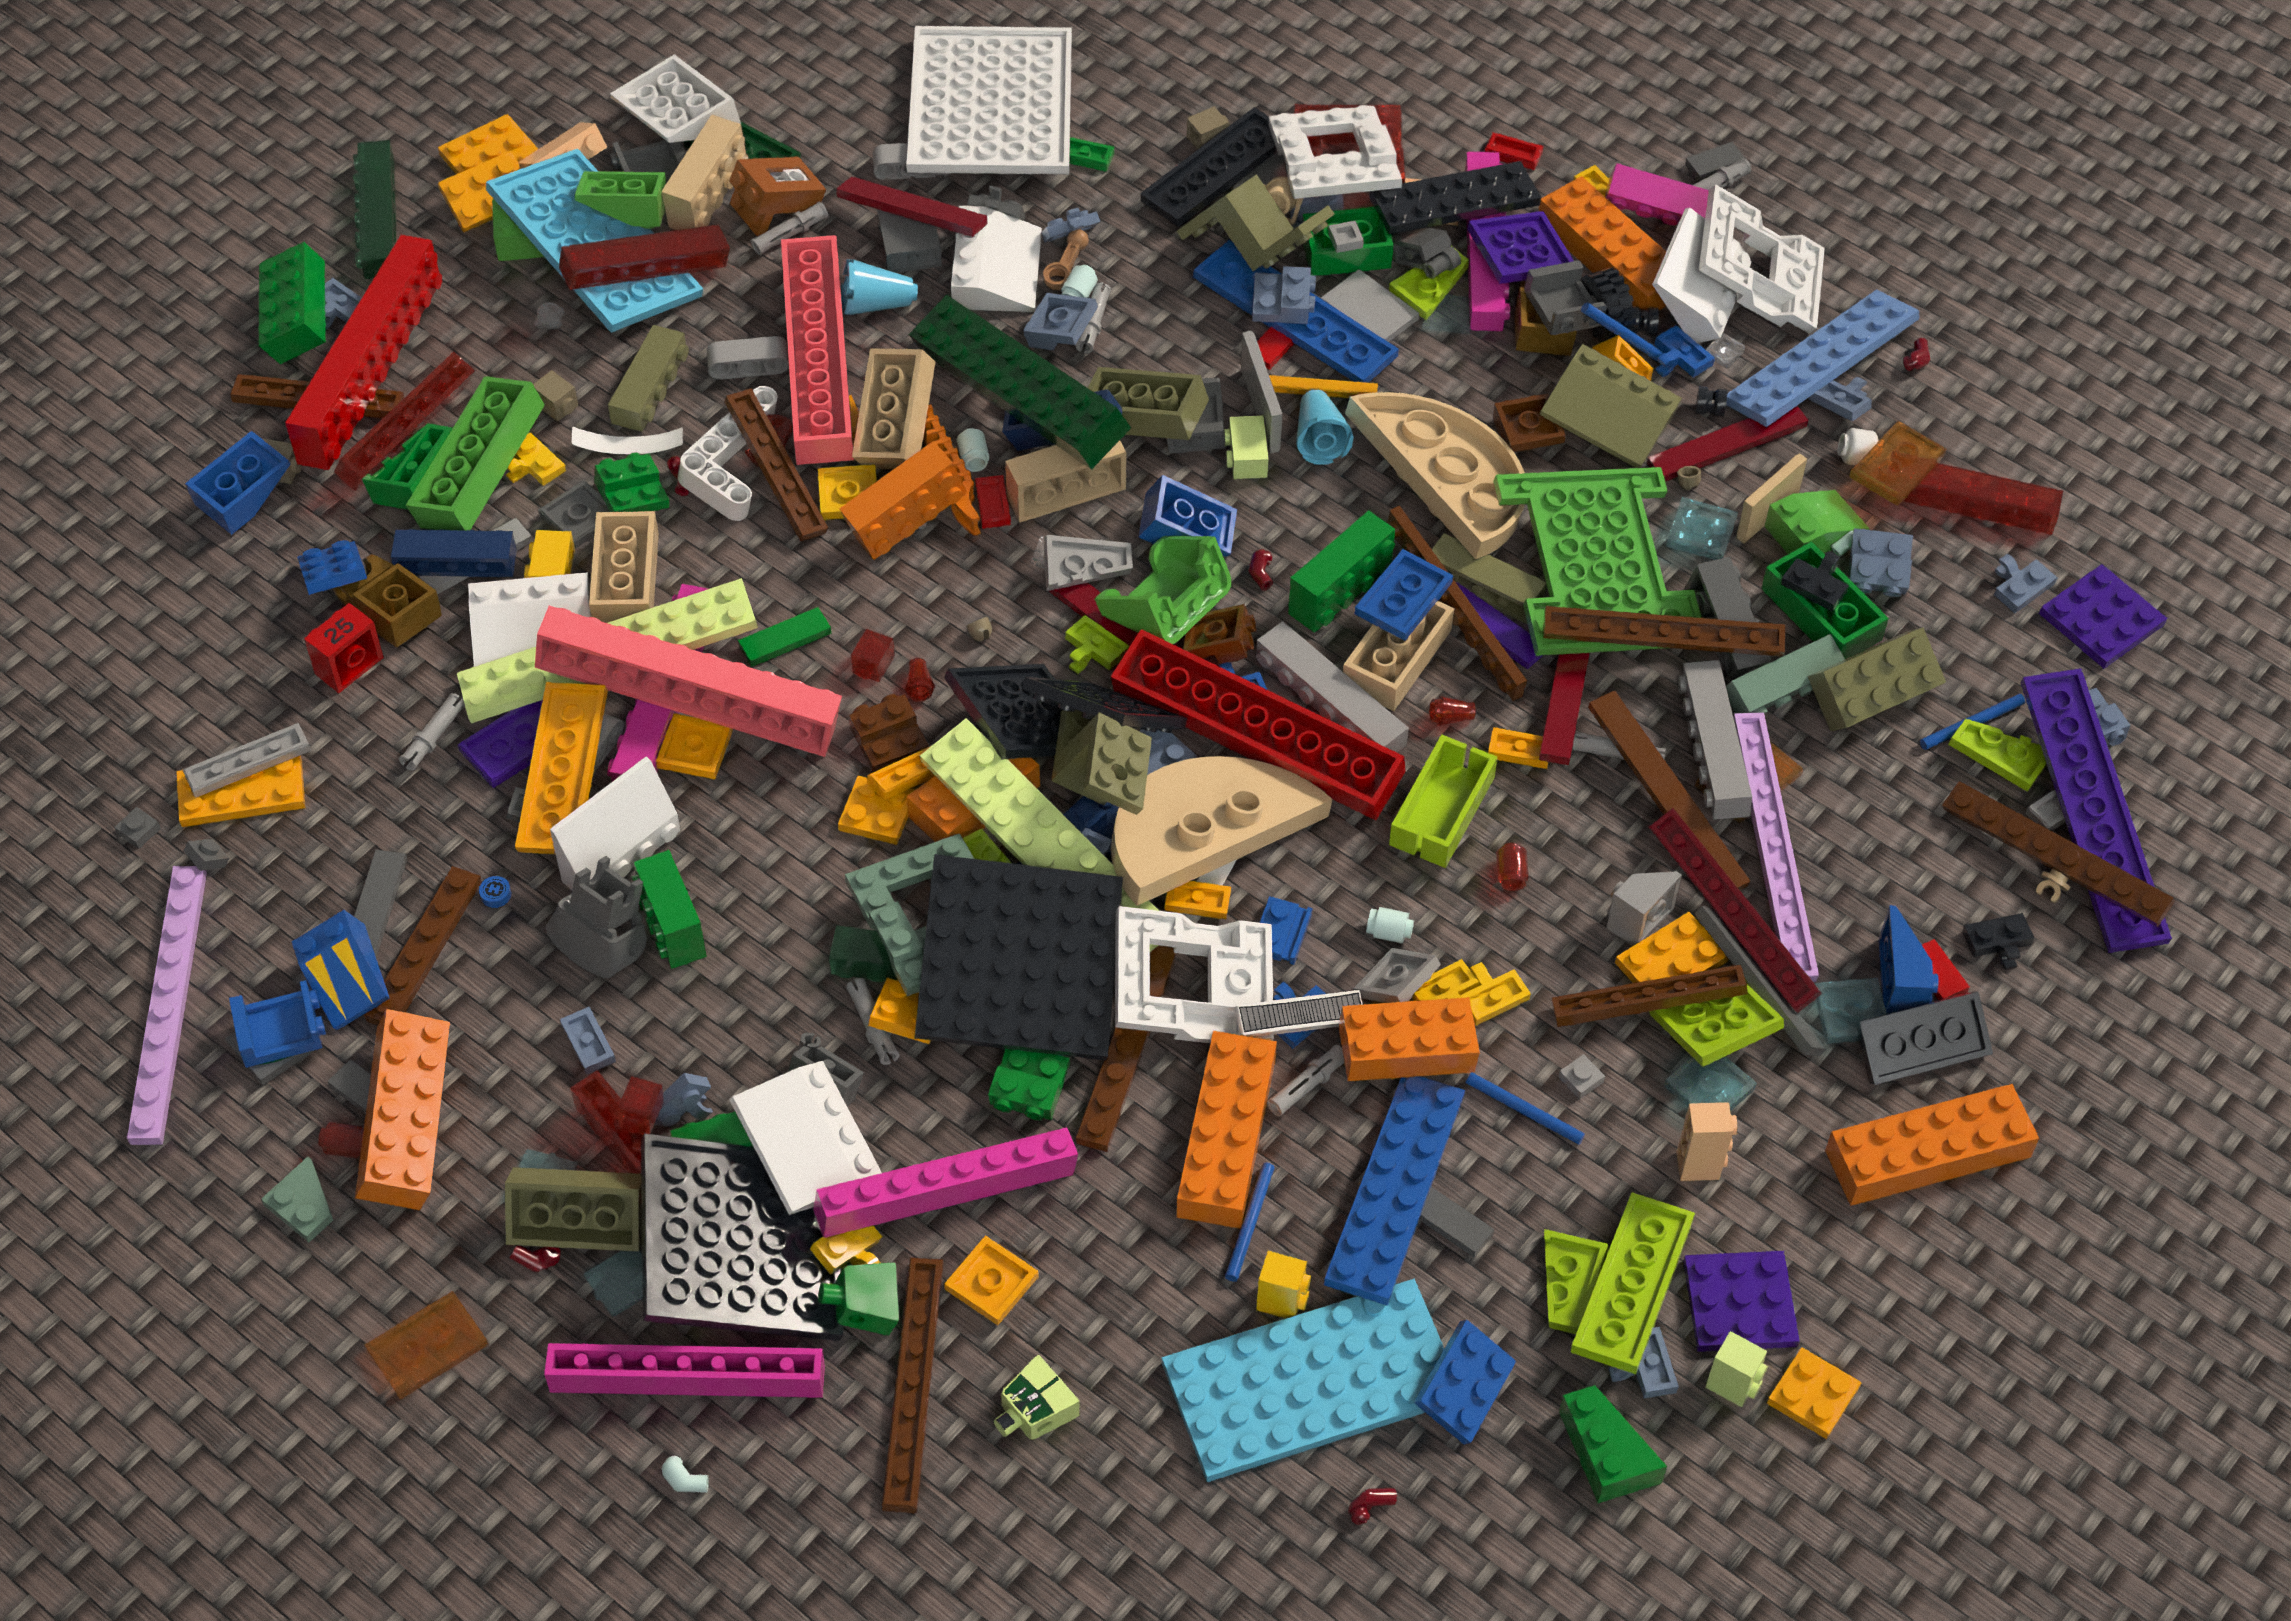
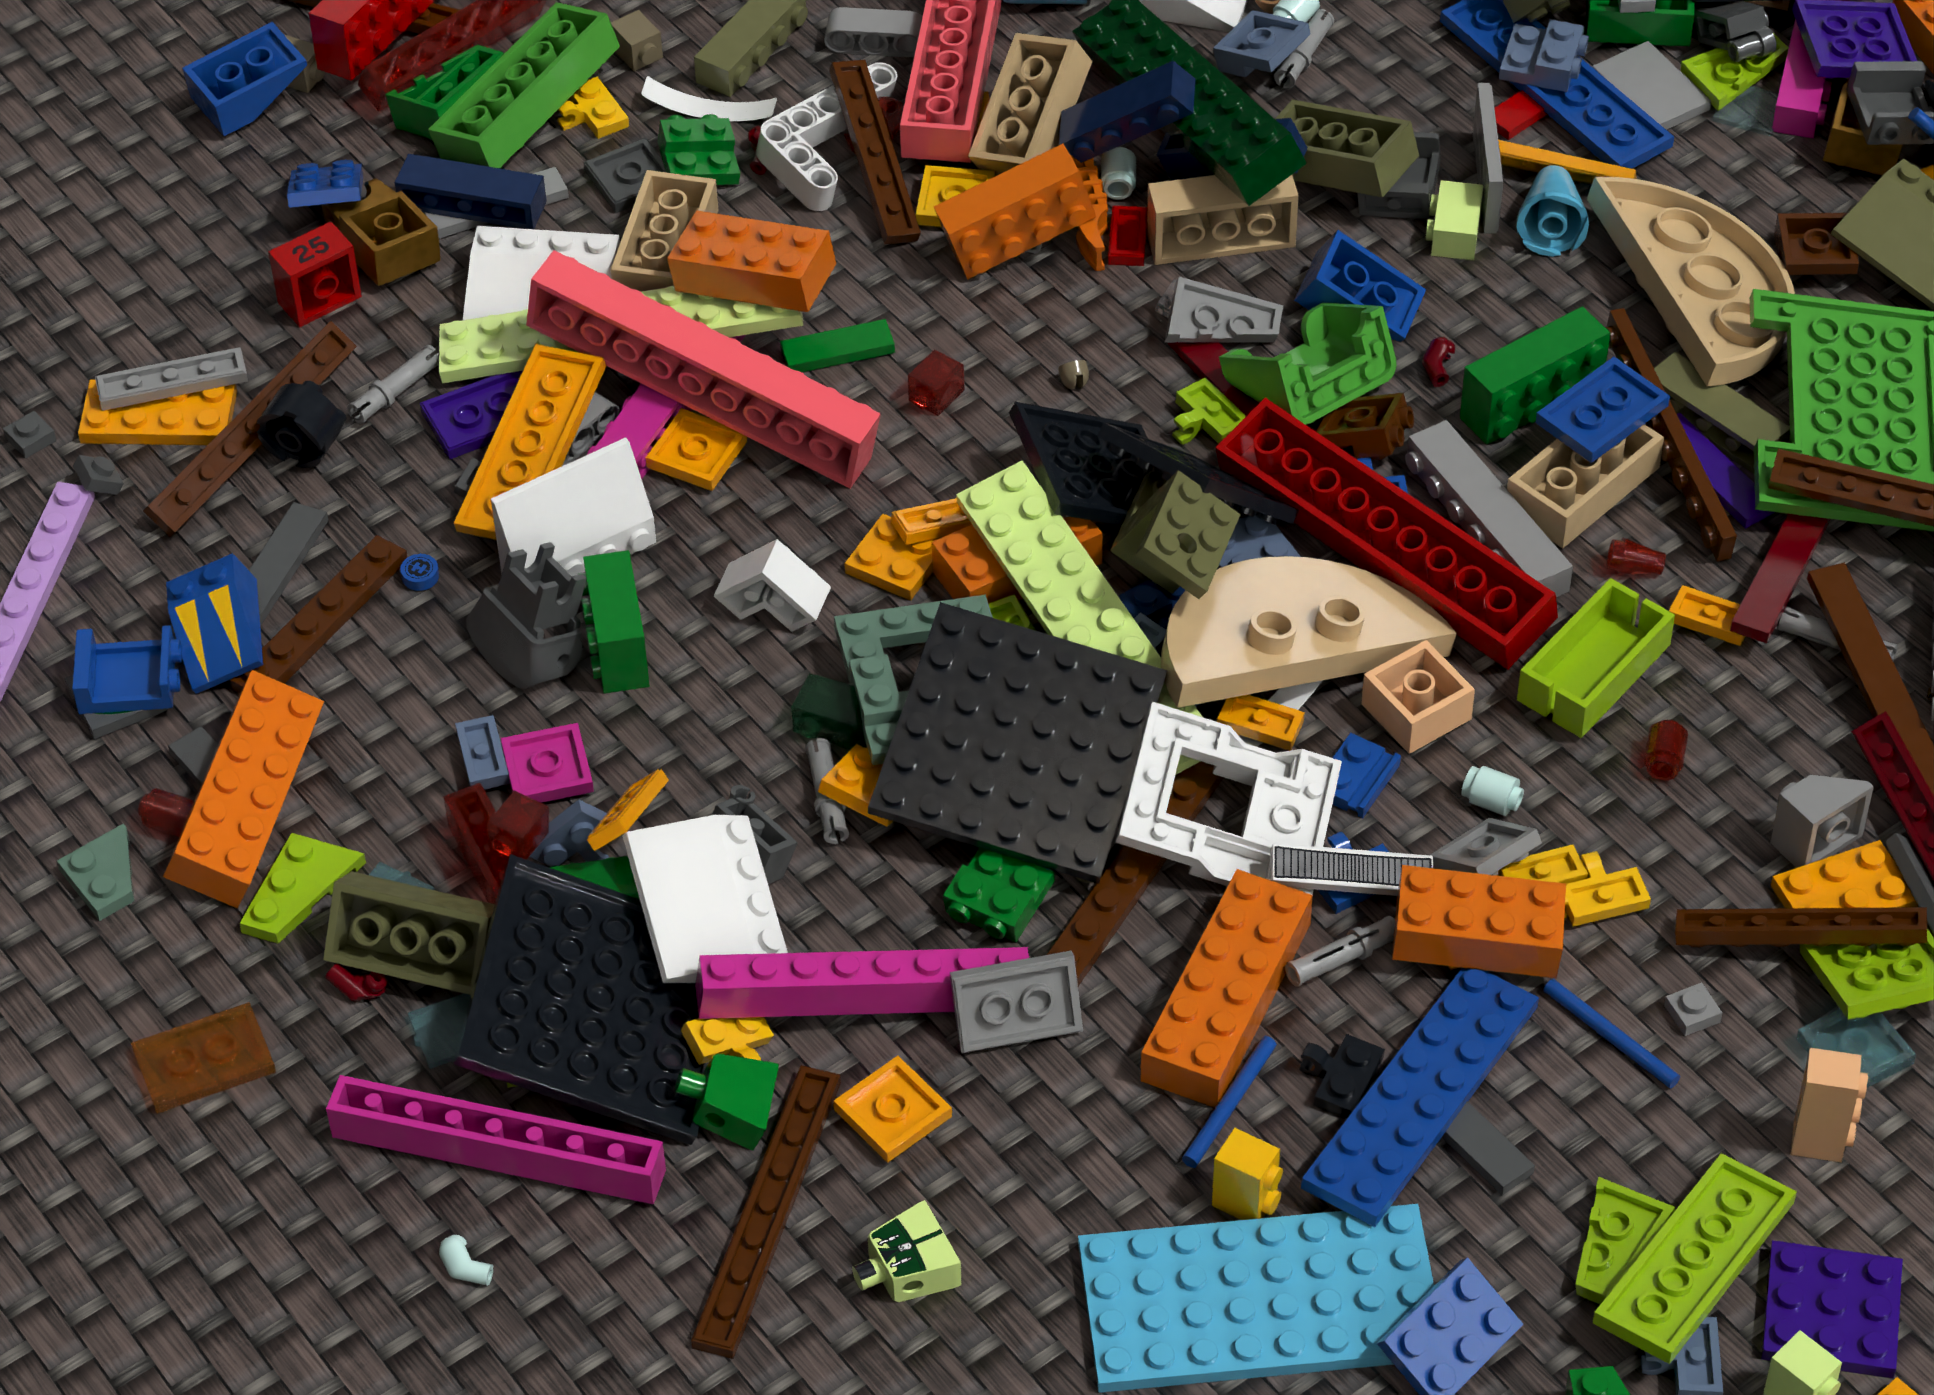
camera: 15 degrees right, 5 degrees down
yellow brick [524,530,575,578] -> none
reddish brown plate [849,694,929,772] -> none
clear red cone [905,658,935,702] -> none
none -> reddish brown plate [143,321,357,537]
none -> lime wing [239,833,366,944]
none -> black brick [257,381,347,468]
none -> dark pink plate [501,723,594,808]
none -> light orange tile [587,769,669,851]
none -> orange brick [667,210,836,312]
none -> white brick [714,539,831,632]
none -> light grey tile [950,951,1083,1053]
none -> dark blue brick [1059,61,1195,163]
none -> black plate [1299,1034,1385,1119]
none -> light nougat brick [1361,640,1475,754]

